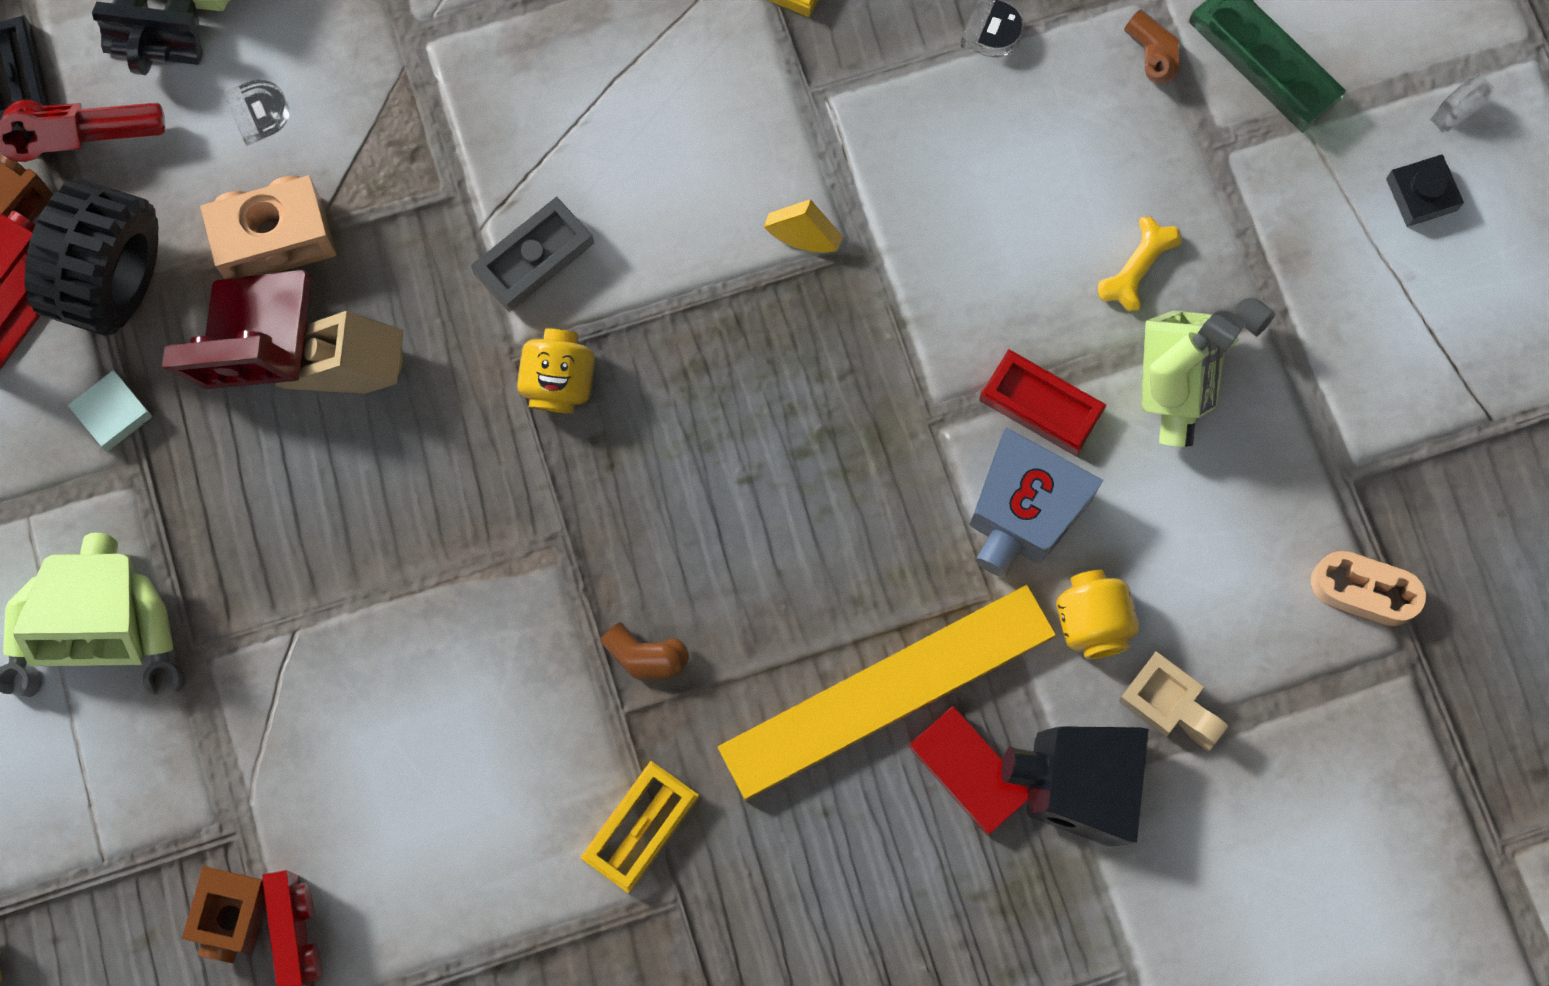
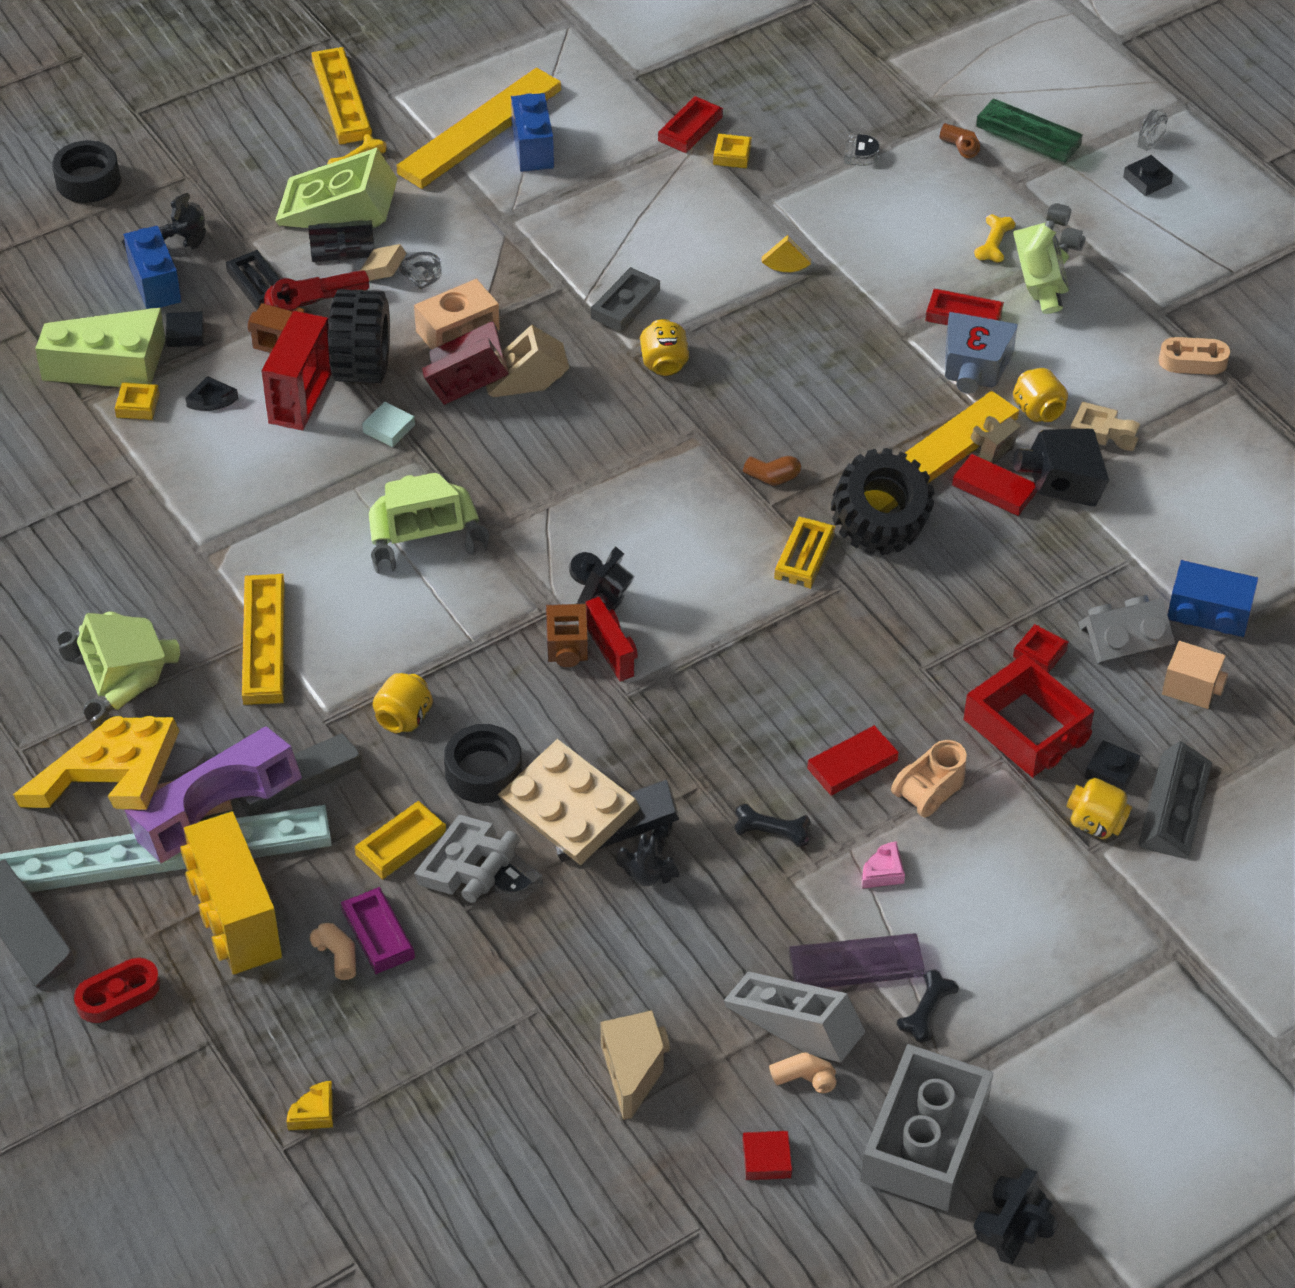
camera: 15 degrees left, 25 degrees down
none -> tan tile [360,244,407,281]
none -> black hips [569,546,635,611]
none -> black tyre [831,448,935,555]
none -> dark tan tile [971,416,1021,464]

